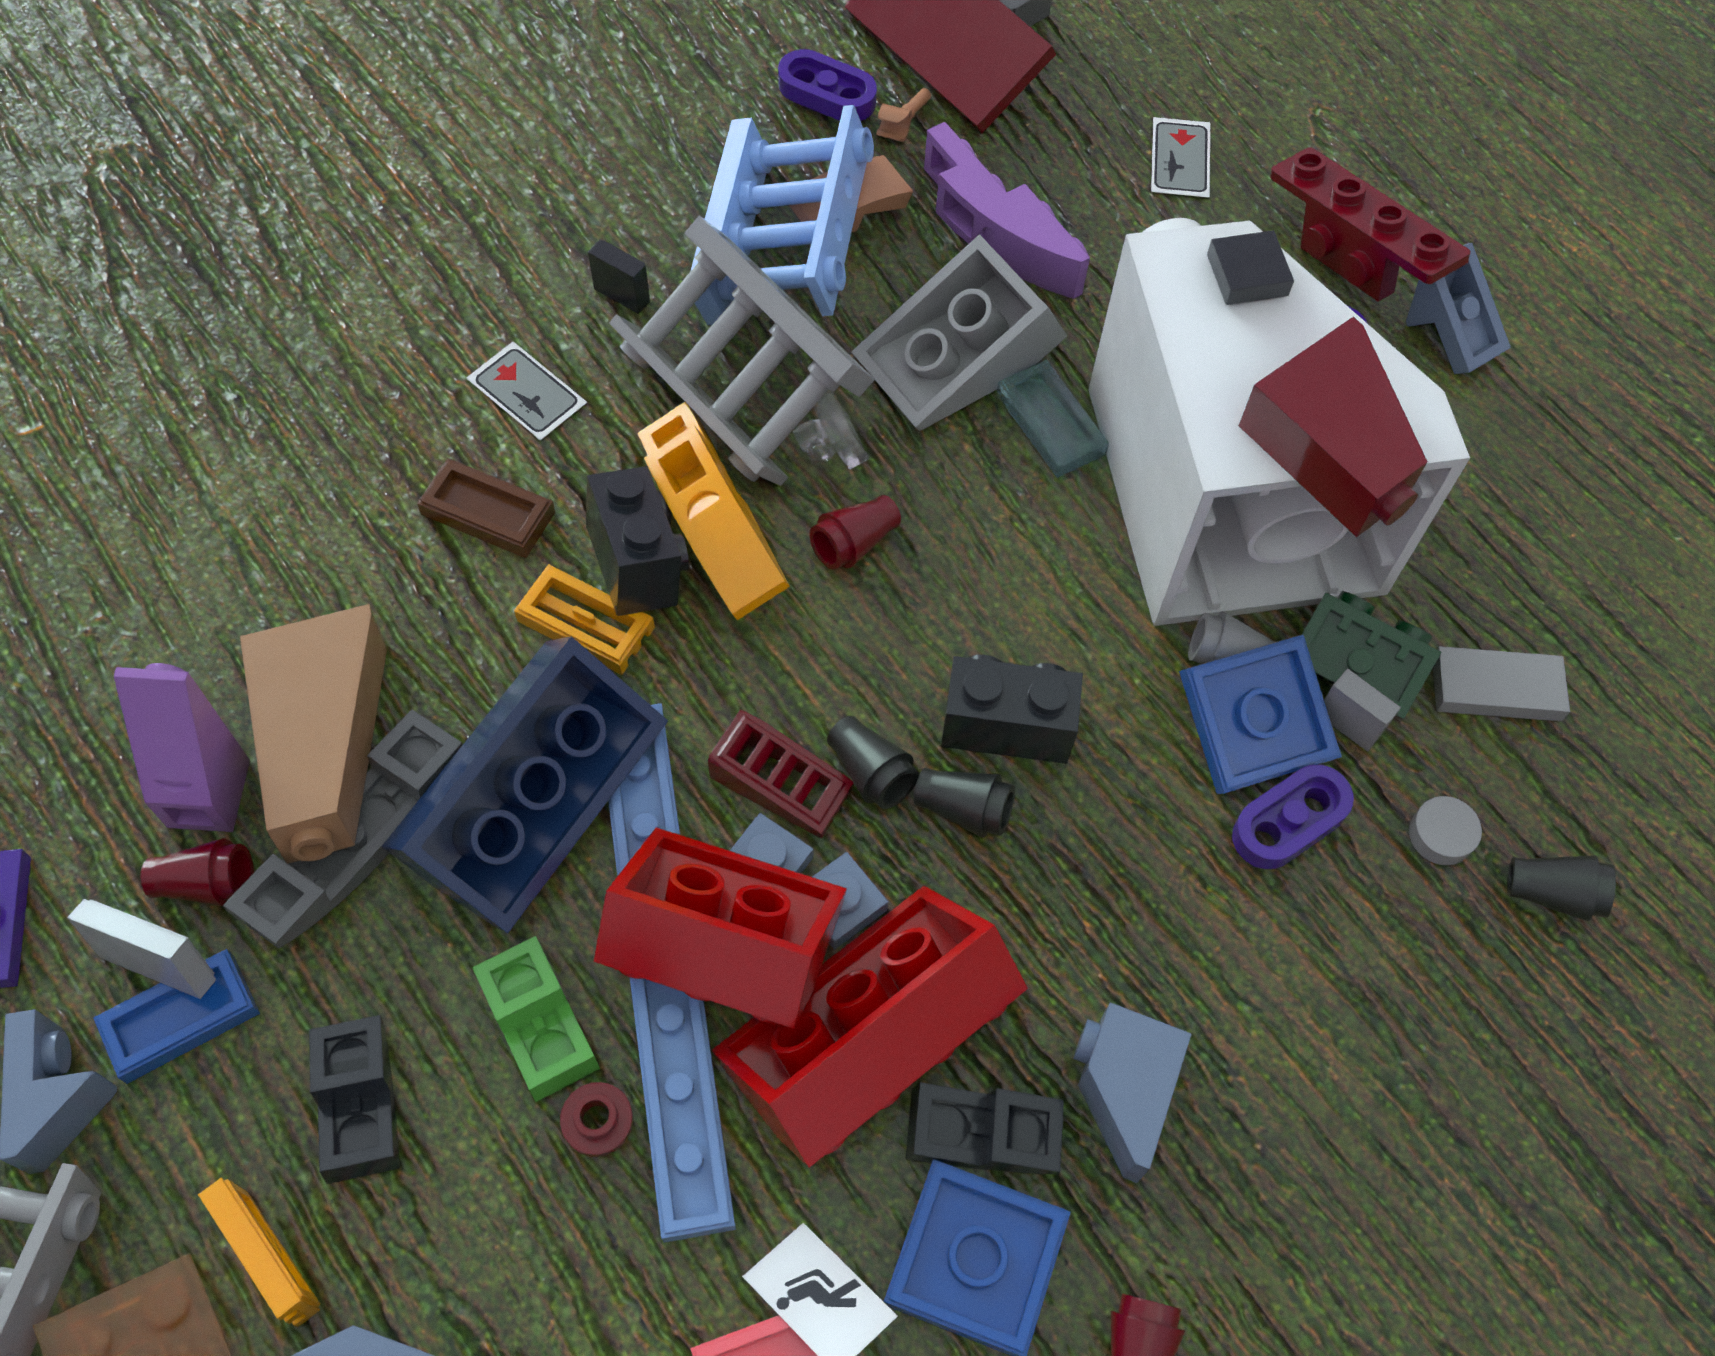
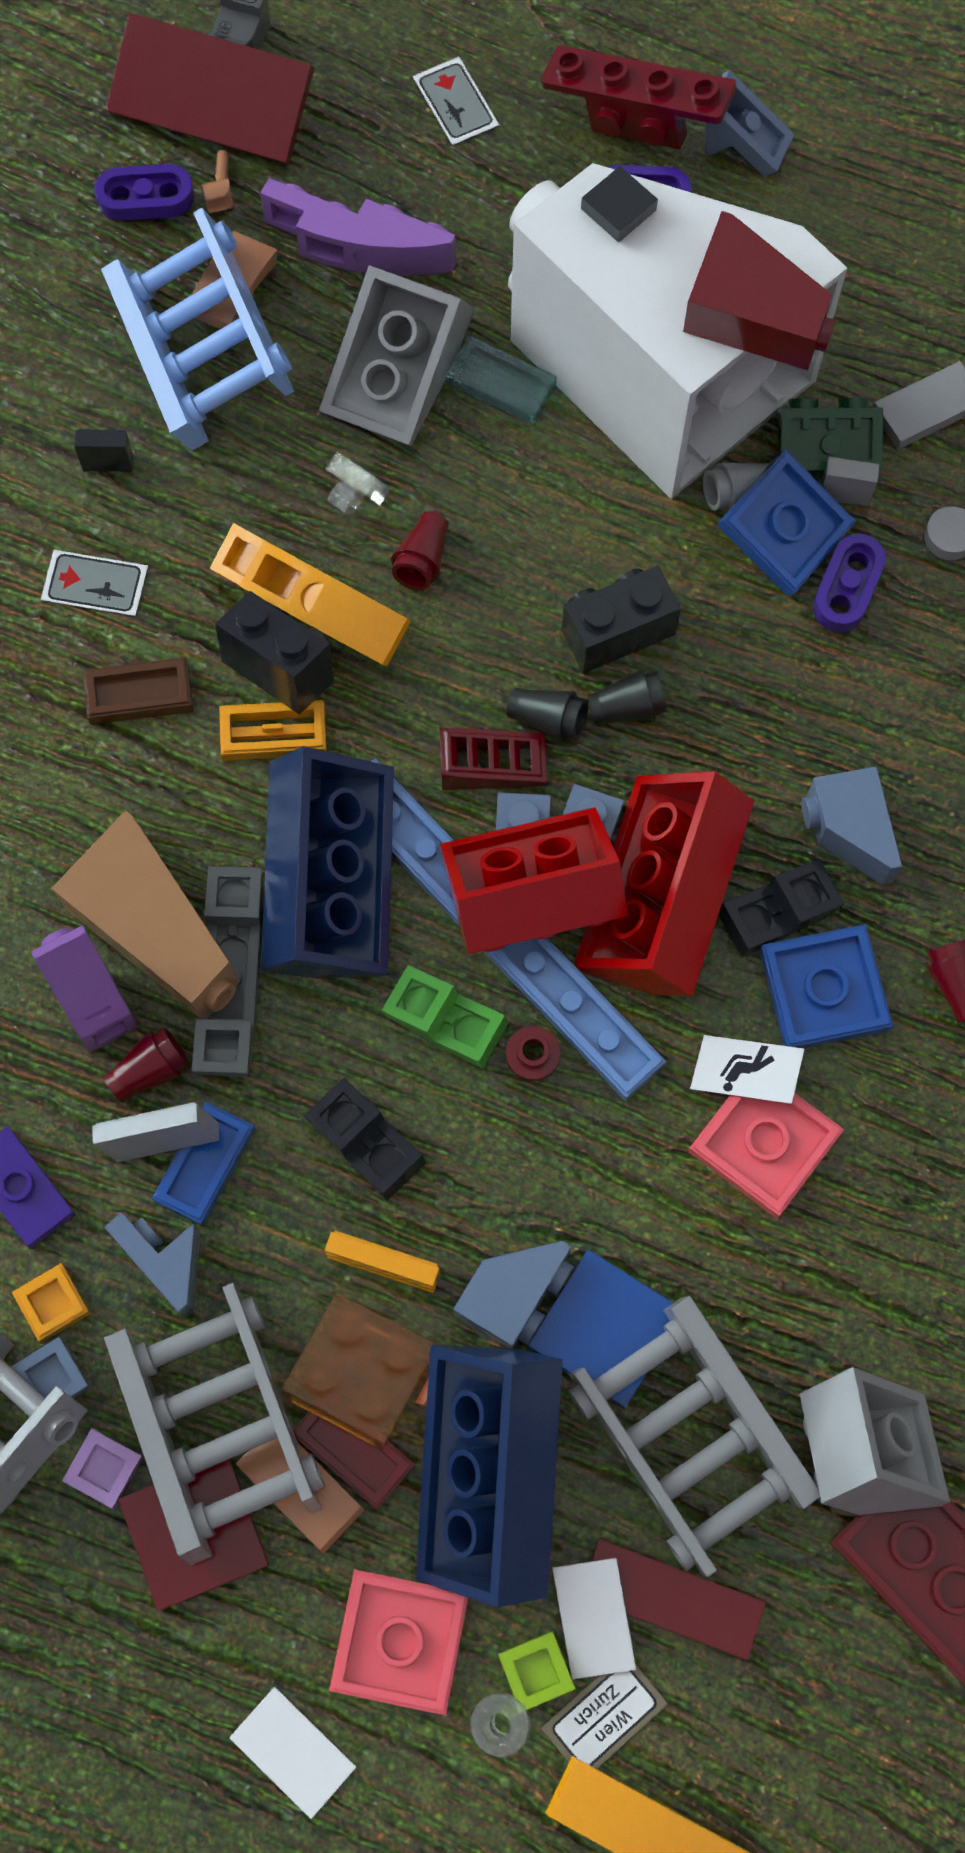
camera: 30 degrees left, 10 degrees up
light grey fence [609,215,875,486] -> none

